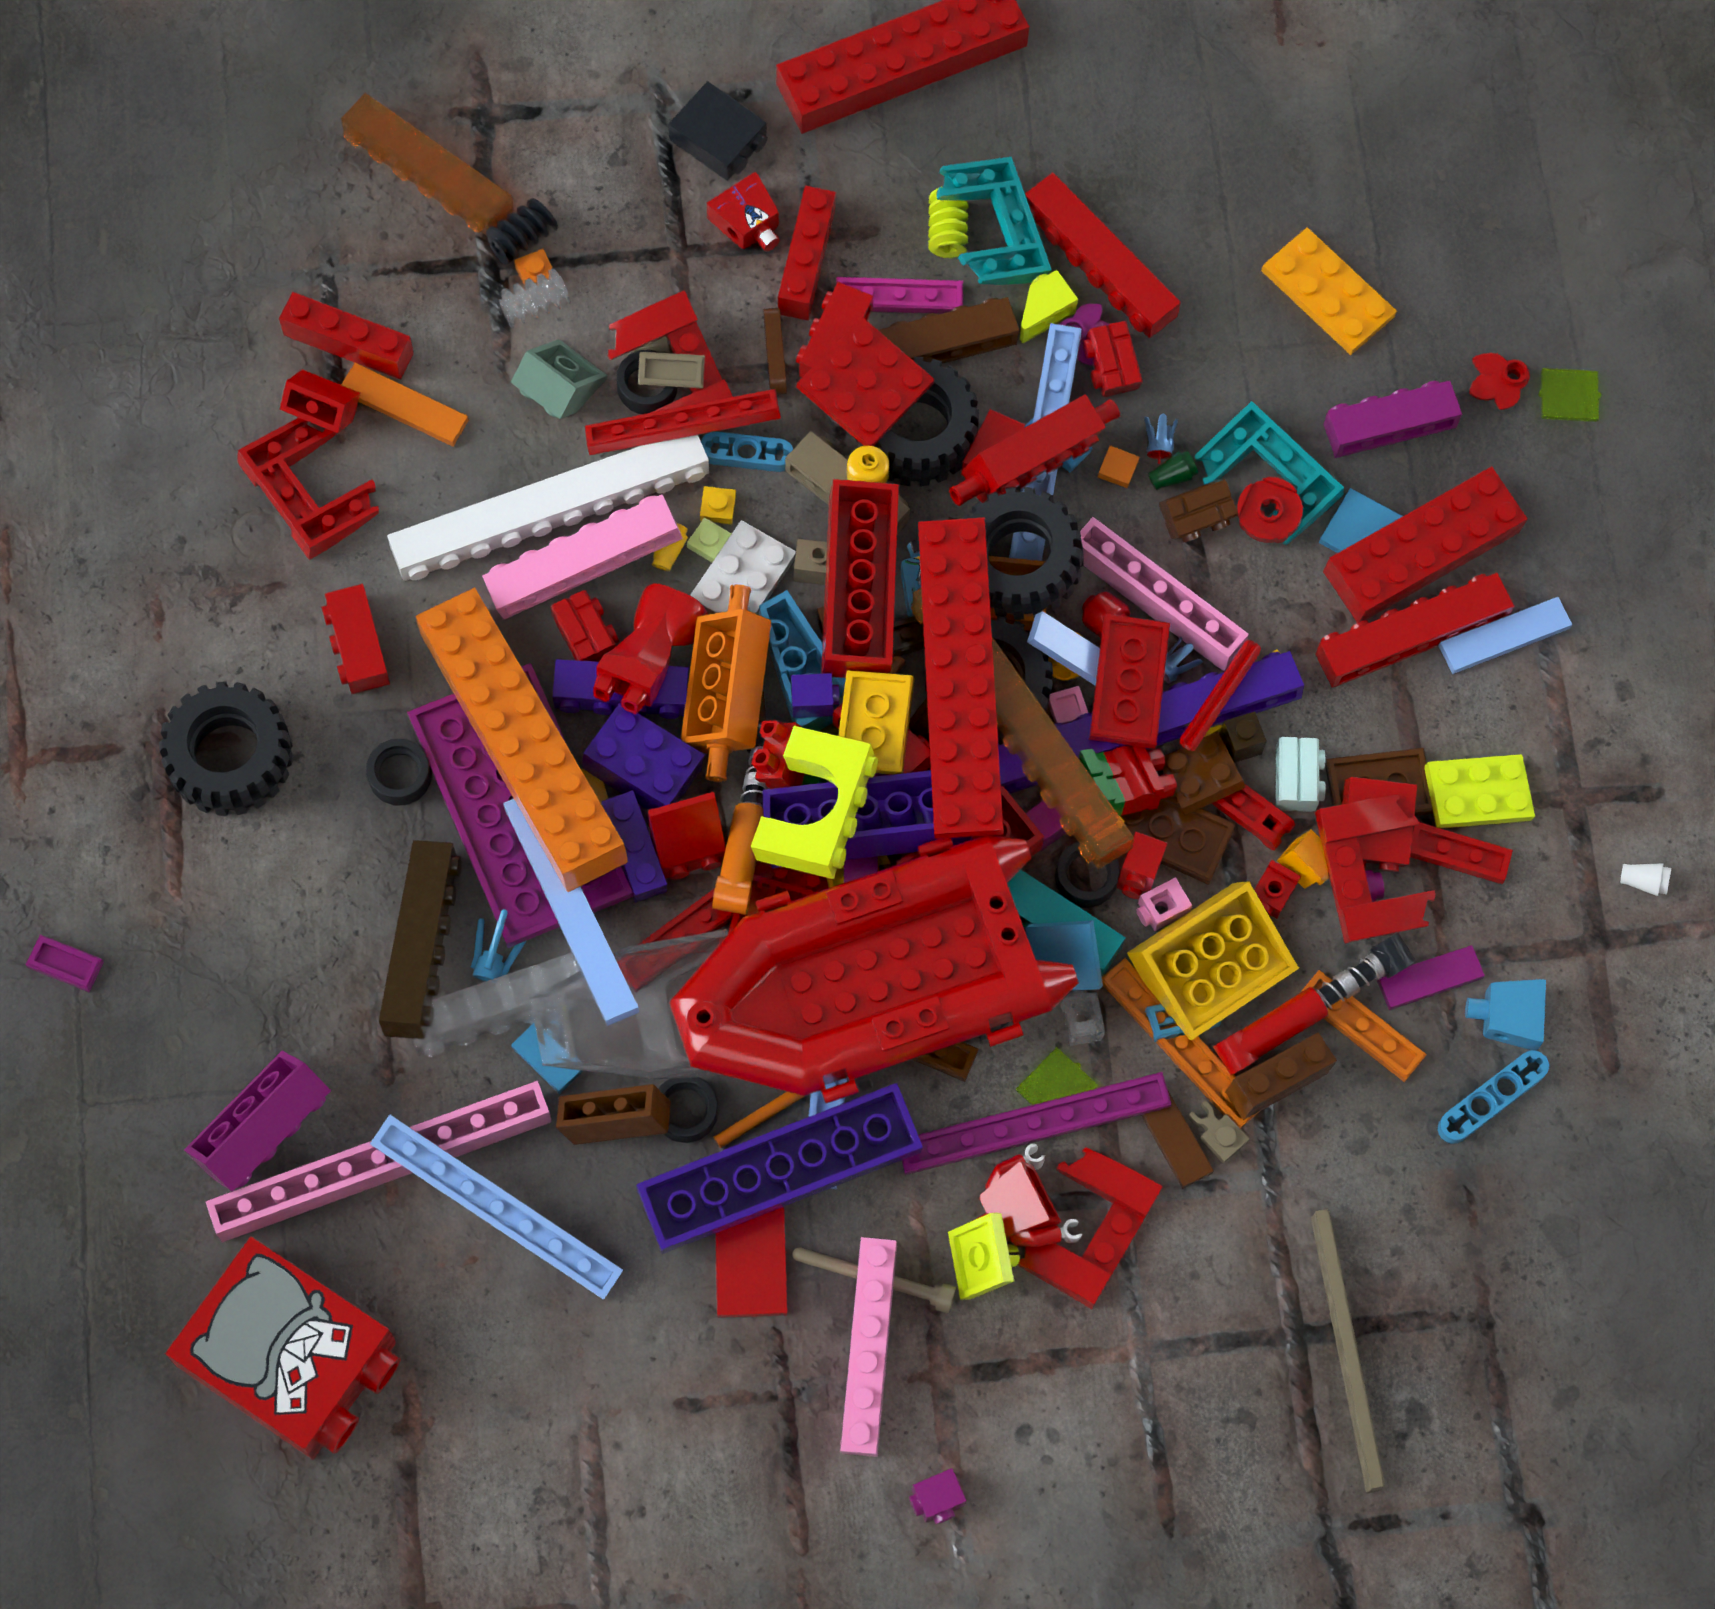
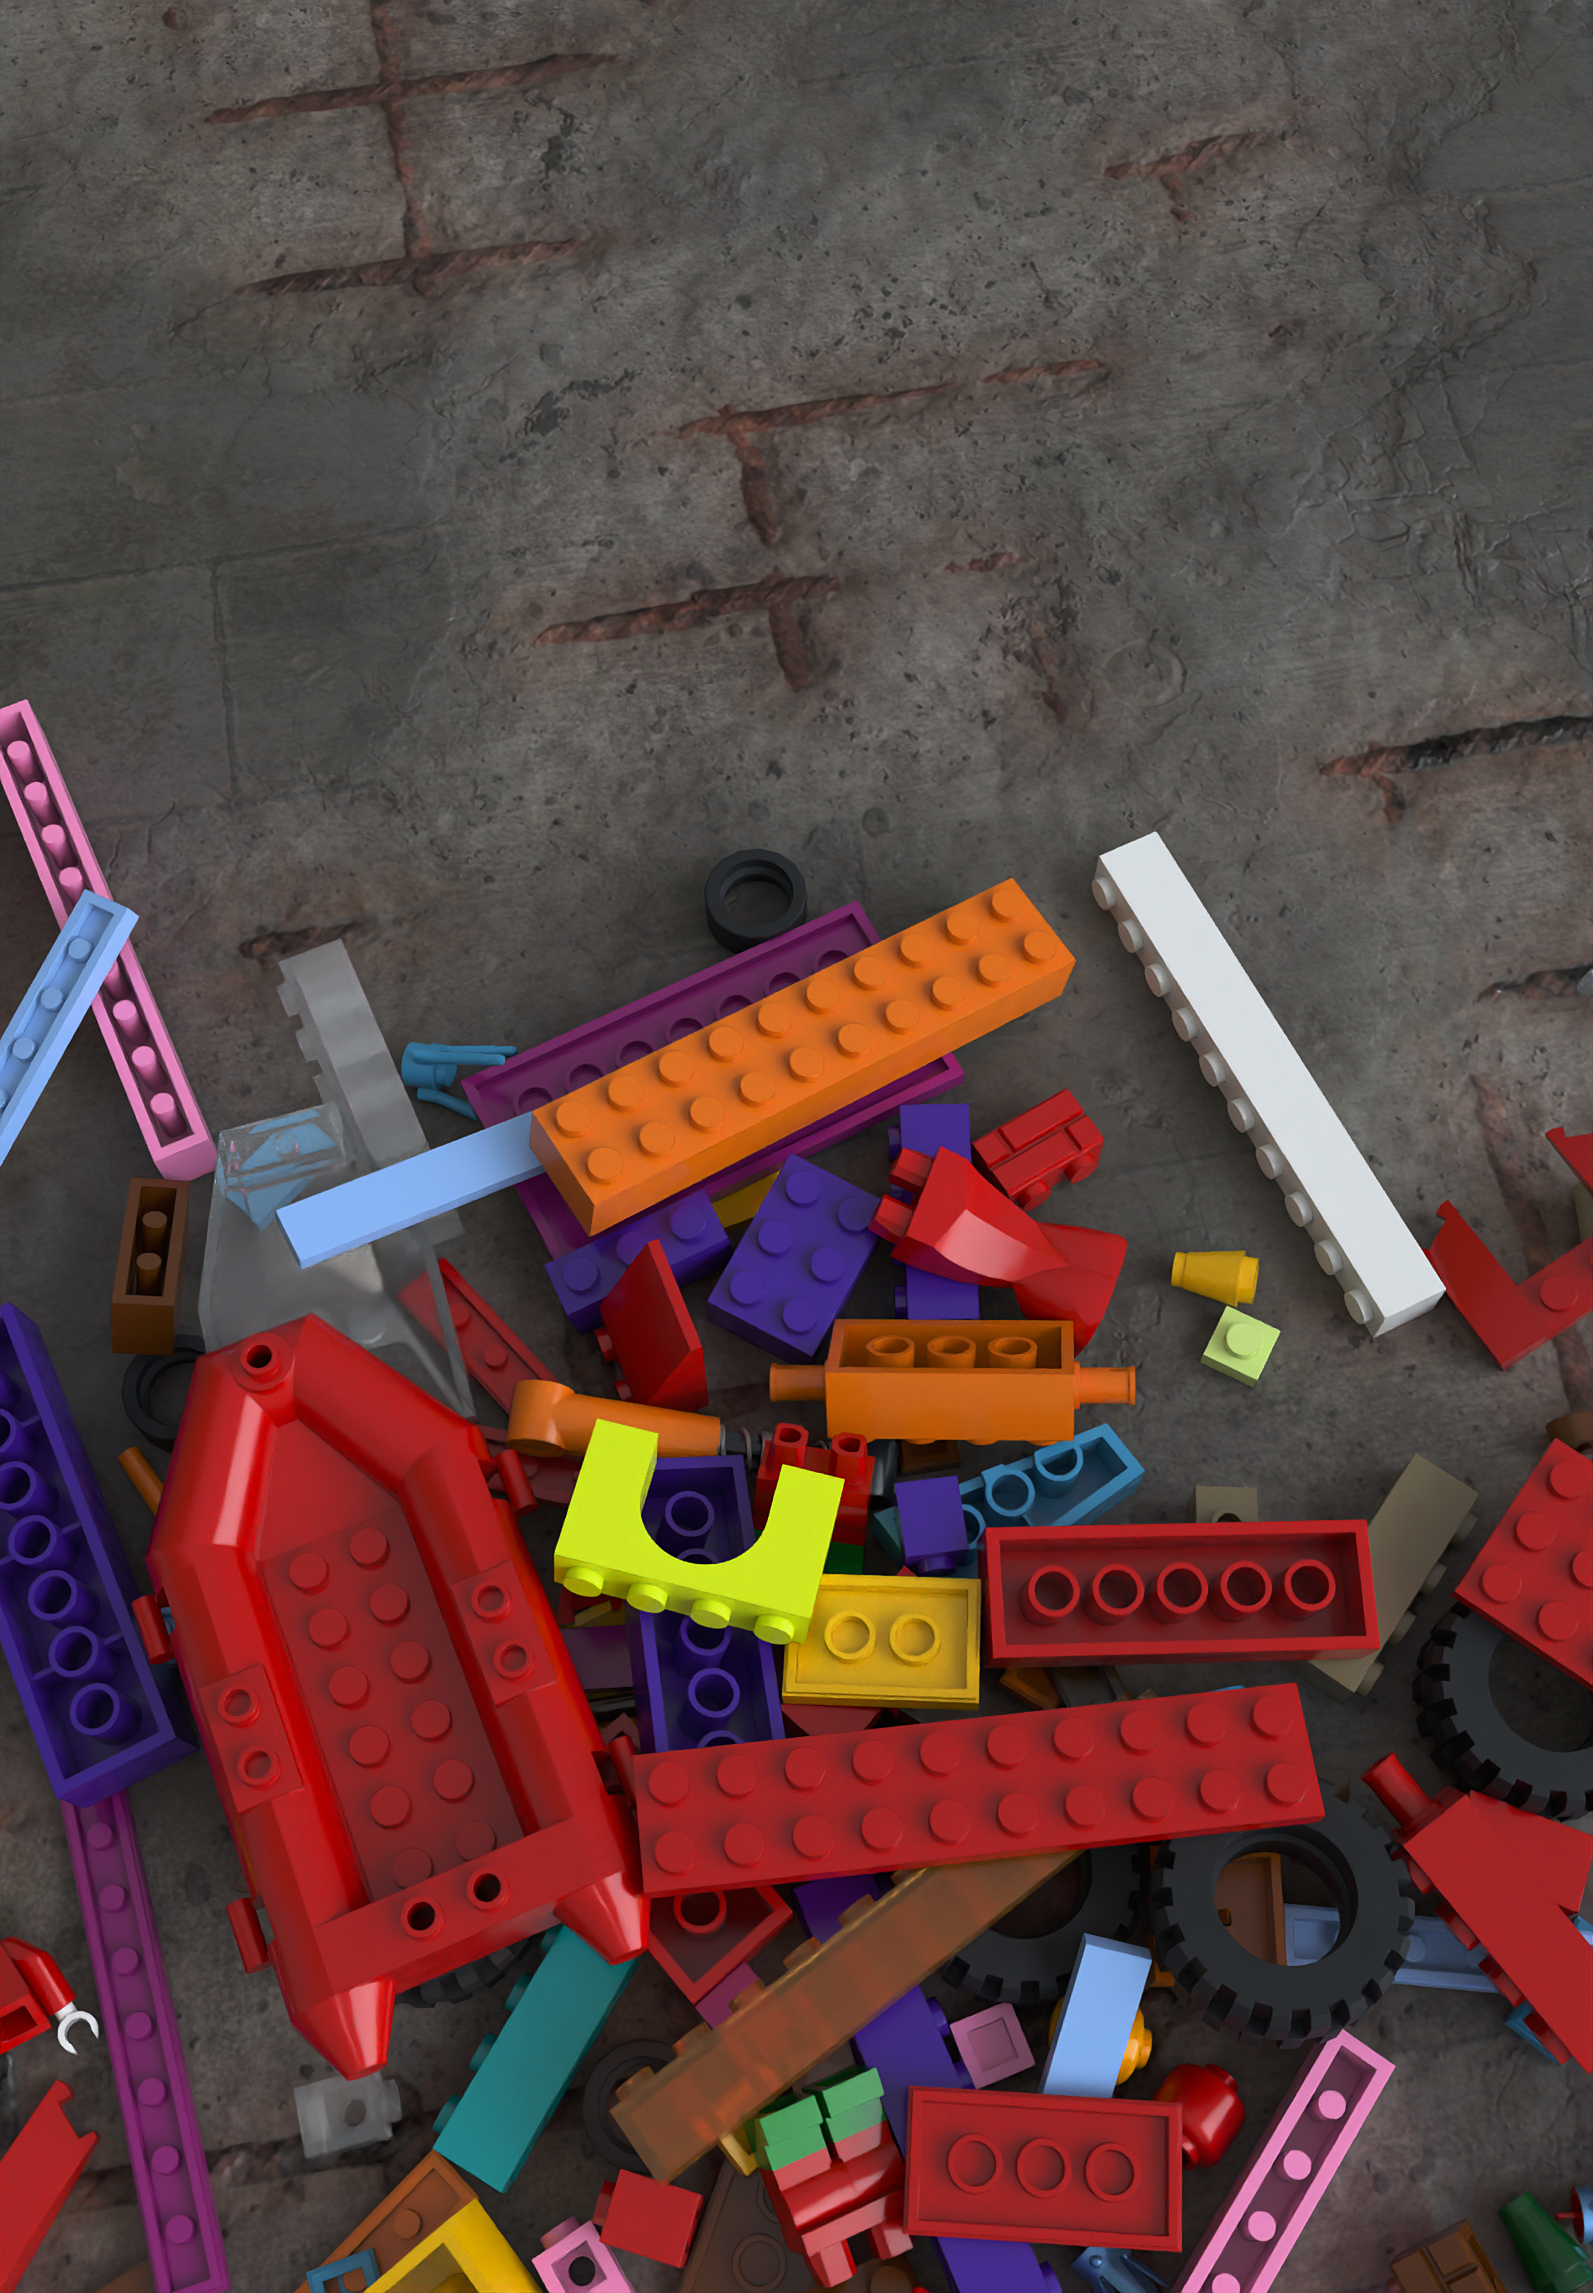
camera: 90 degrees right, 5 degrees down
magenta tile [25,934,104,992] -> none
black tyre [159,681,293,816] -> none
magenta brick [184,1050,331,1192] -> none
red wedge [238,417,379,560] -> none
red brick [279,292,414,380] -> none
red brick [279,369,360,433] -> none
red brick [321,584,390,694] -> none
orange tile [341,363,469,447] -> none
dark brown brick [379,840,462,1039] -> none
bright pink brick [483,494,683,620] -> none
sand green slope [511,339,608,419] -> none
red tile [585,389,781,456] -> none
black tyre [617,350,677,414] -> none
dark tan tile [638,352,705,388] -> none
white plate [690,520,796,614] -> none
yellow plate [700,486,736,524] -> none
dark azure beam [701,431,793,472] -> none
yellow head [847,445,889,483] -> none
clear neon green piece [1016,1047,1098,1105] -> none
dark azure tile [1025,920,1103,991] -> none
orange tile [1098,446,1140,489] -> none

